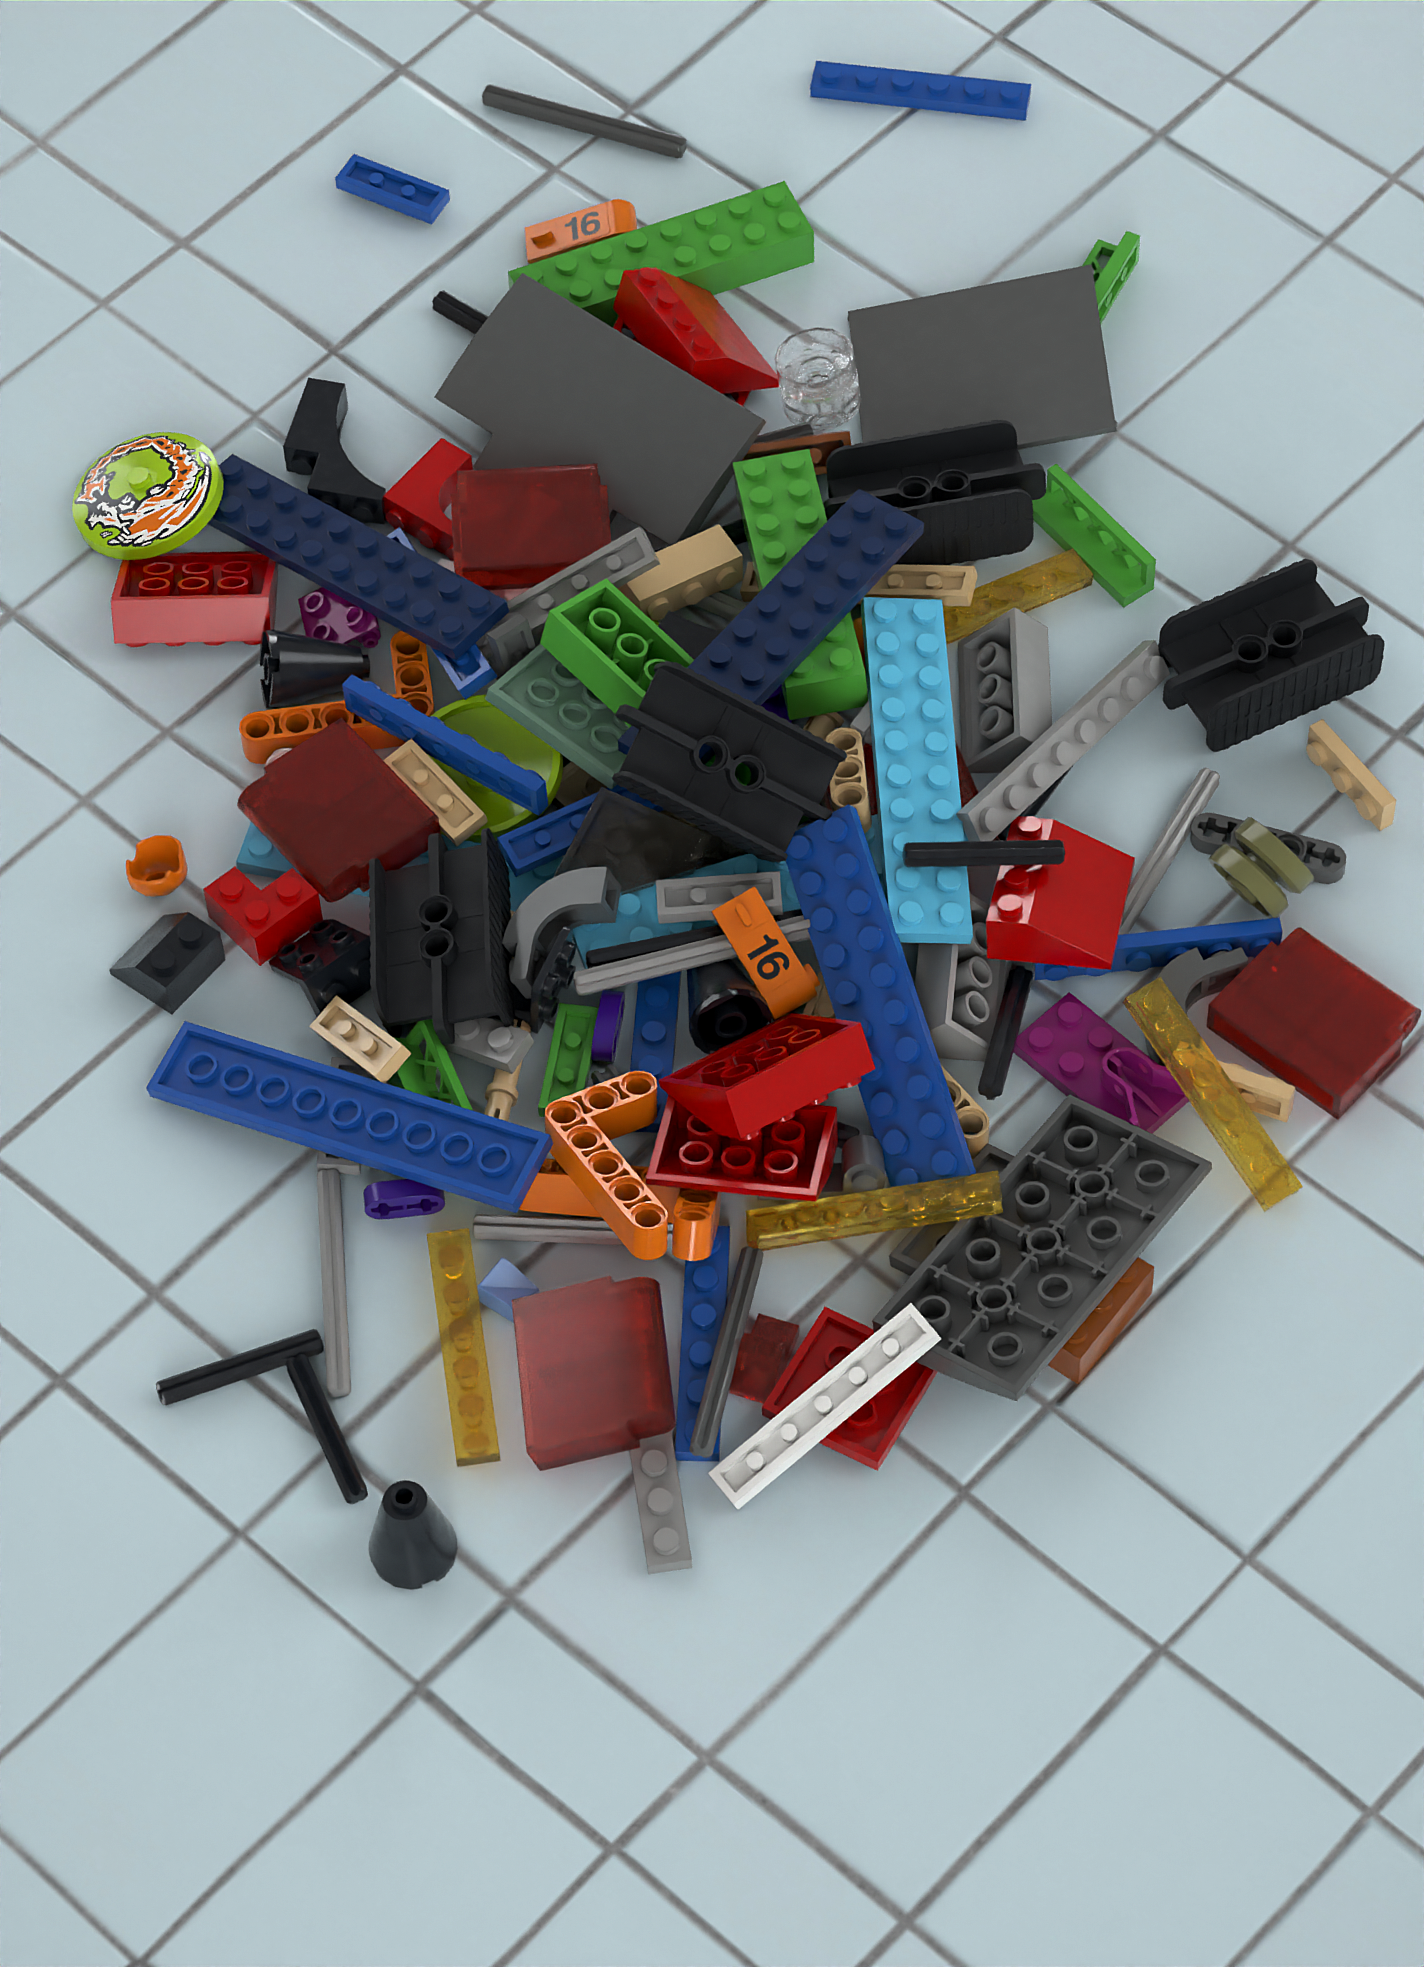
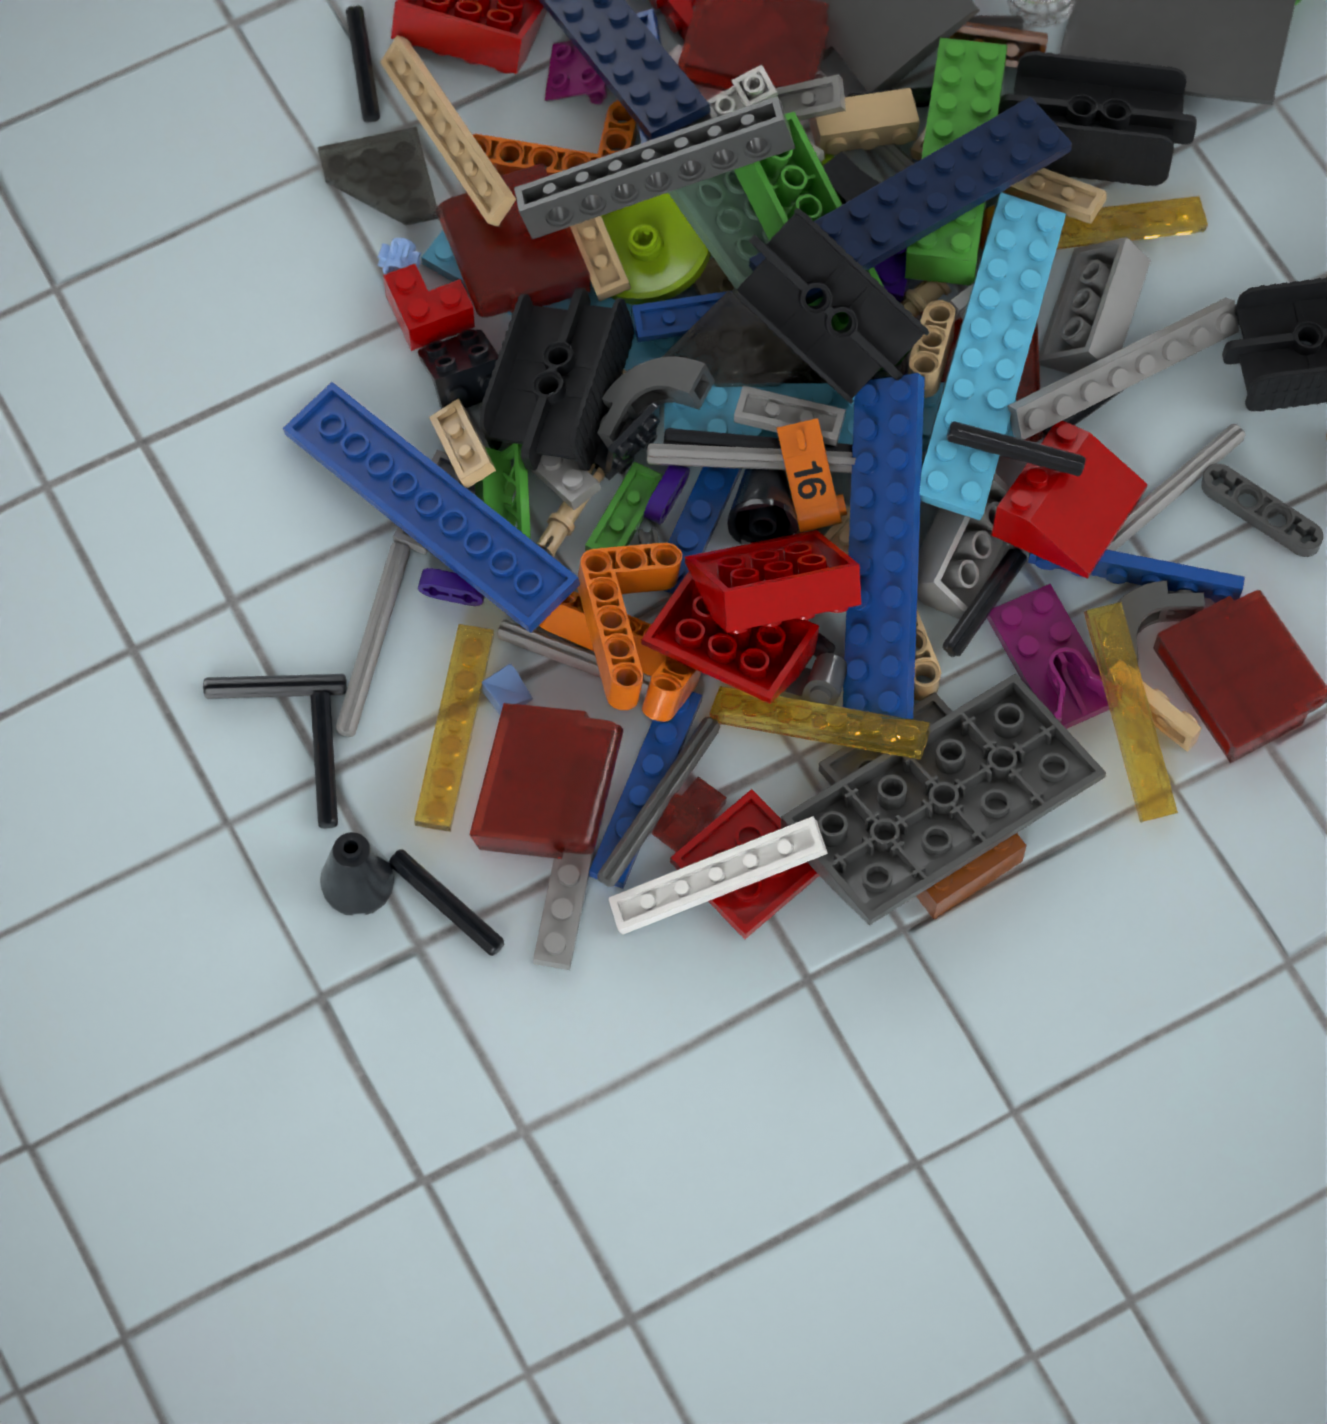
camera: 15 degrees right, 10 degrees up
black slope [109,912,226,1015] -> none
orange hair [126,835,188,897] -> none
black cone [260,629,370,709] -> none
blue plate [342,675,548,816] -> none
bright green fence [1032,464,1156,608] -> none
olive wheel [1208,817,1314,919] -> none
none -> clear smoke plate [317,127,439,225]
none -> black axle [346,5,380,123]
none -> light blue gear [378,238,421,275]
none -> tan plate [380,36,516,226]
none -> black axle [389,849,504,956]
none -> dark grey brick [514,96,795,239]
none -> white slope [707,65,778,119]

